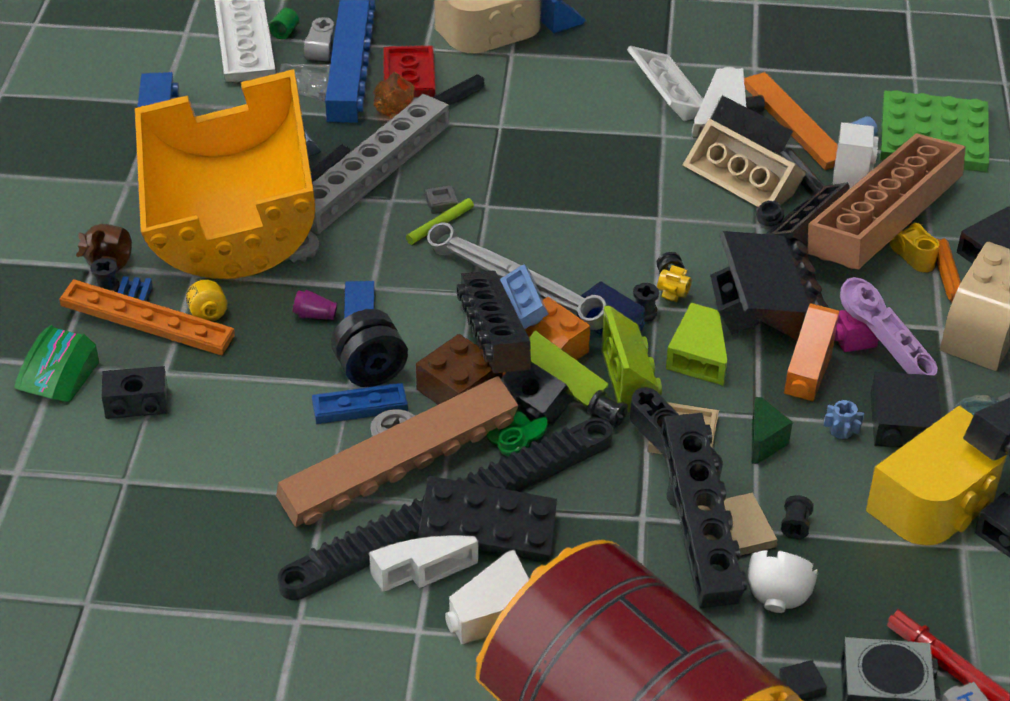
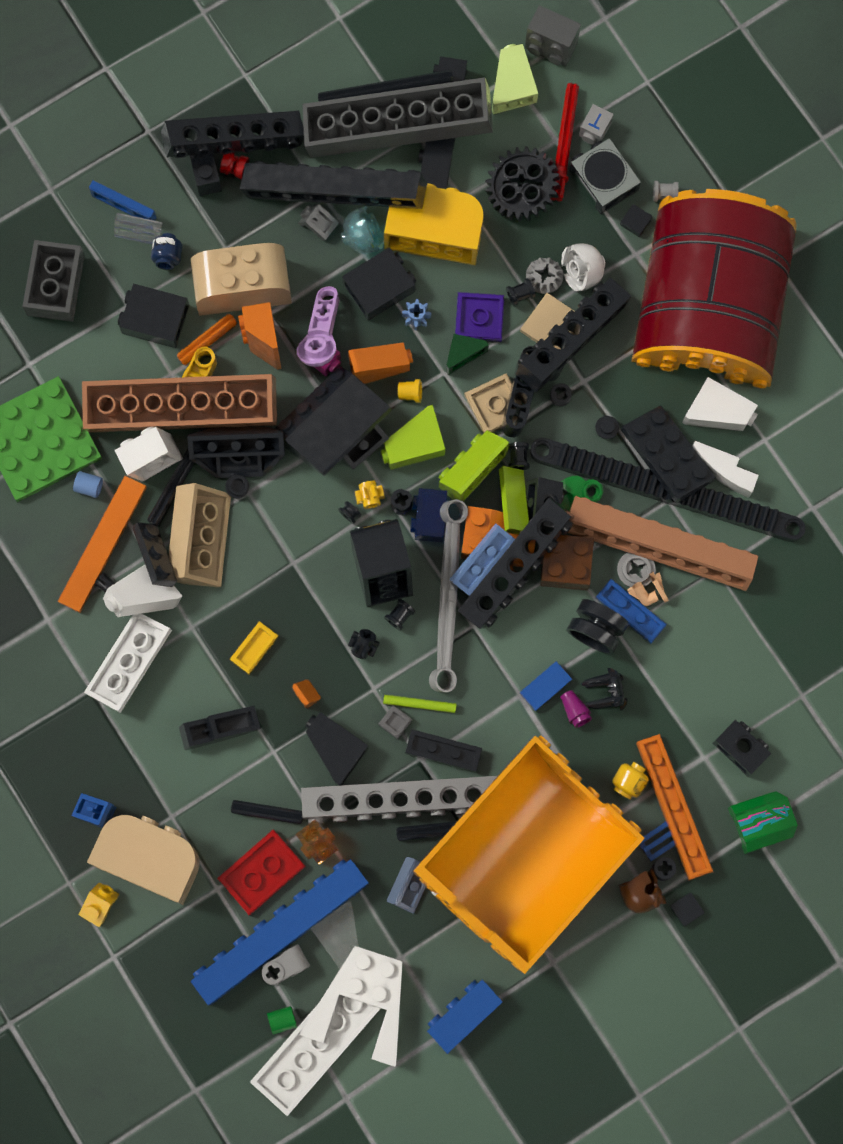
camera: 130 degrees left, 35 degrees up
none -> black slope [179,706,261,751]
none -> yellow tile [230,621,279,675]
none -> orange slope [238,302,281,369]
none -> orange slope [292,680,321,709]
none -> white wing [300,946,402,1067]
none -> black slope [305,712,368,786]
none -> black gear [348,629,380,659]
none -> black brick [349,519,413,607]
none -> black bush [384,598,415,631]
none -> yellow piece [398,379,422,403]
none -> black plate [405,729,482,773]
none -> dark purple tile [455,292,504,342]
none -> black gear [485,146,561,222]
none -> light grey gear [526,257,563,294]
none -> black bush [550,383,572,407]
none -> black piece [581,668,627,711]
none -> black plate [595,416,619,439]
none -> light nougat piece [627,572,669,606]
none -> black tile [670,892,705,927]

